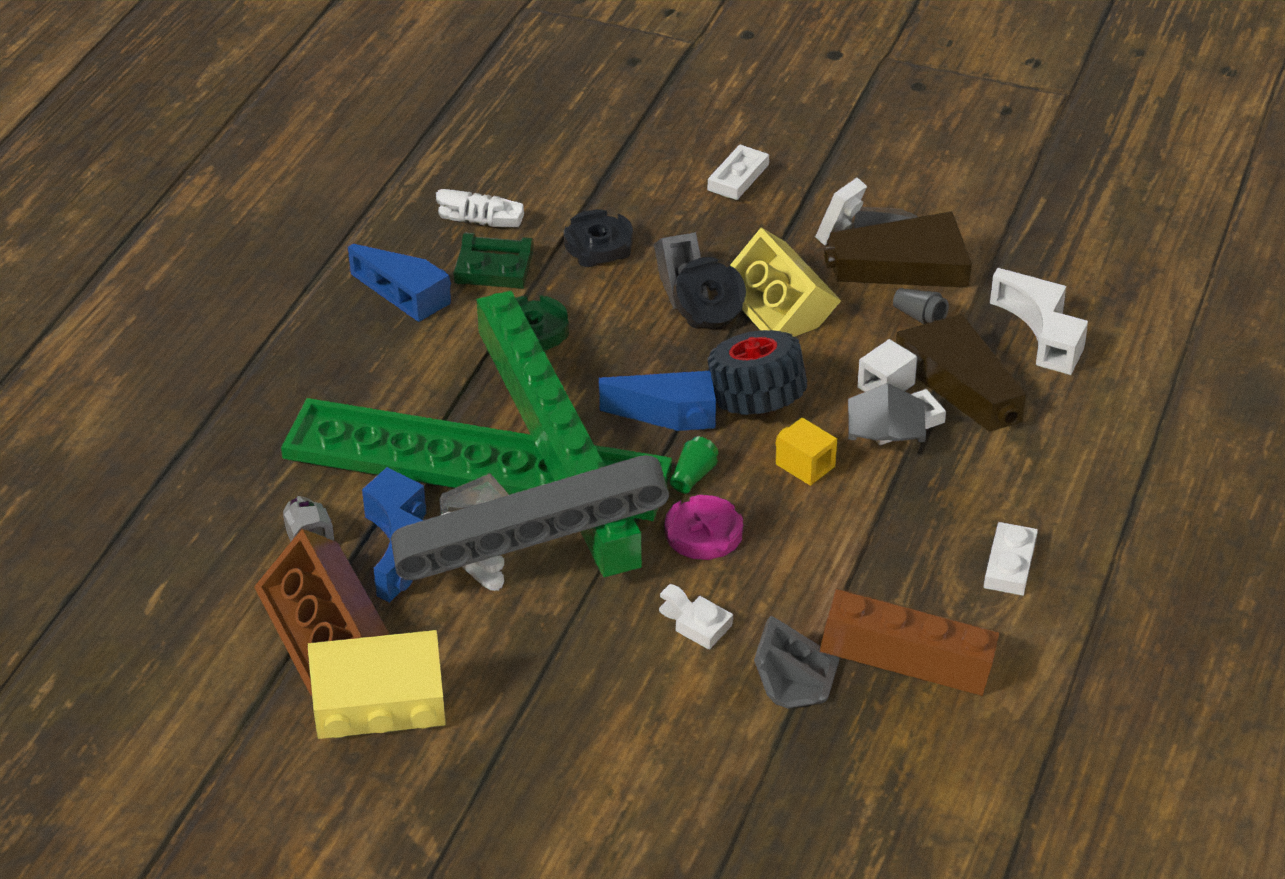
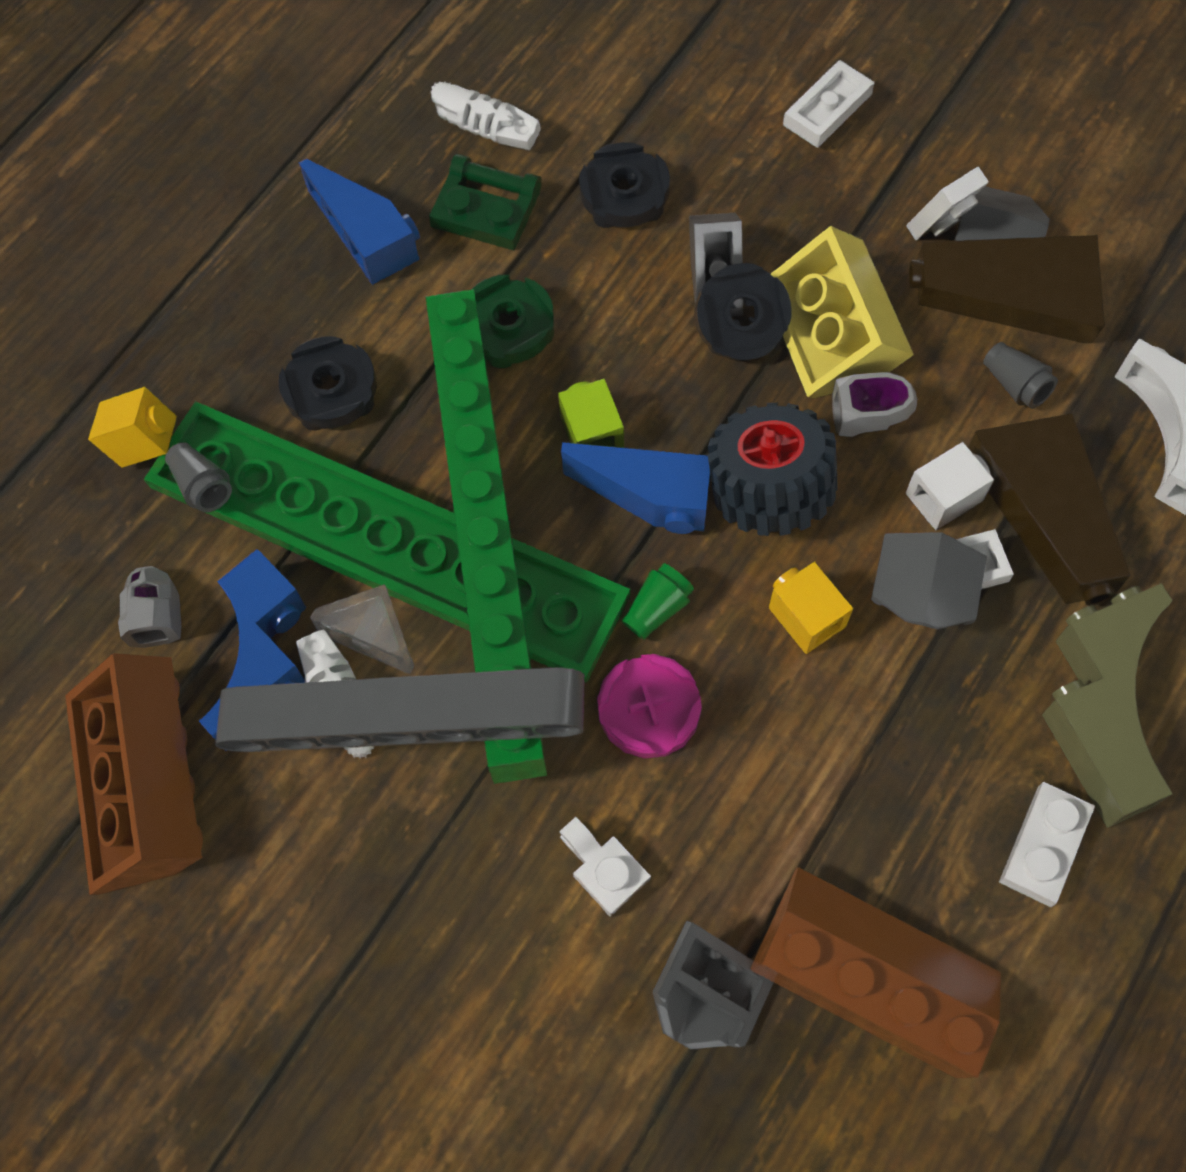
camera: 15 degrees right, 25 degrees up
light yellow slope [308,630,446,739] -> none
none -> yellow brick [88,387,177,468]
none -> dark grey cone [165,443,232,512]
none -> black plate [279,336,377,431]
none -> lime brick [558,379,624,448]
none -> light grey rock [832,372,917,437]
none -> olive arch [1042,583,1173,828]

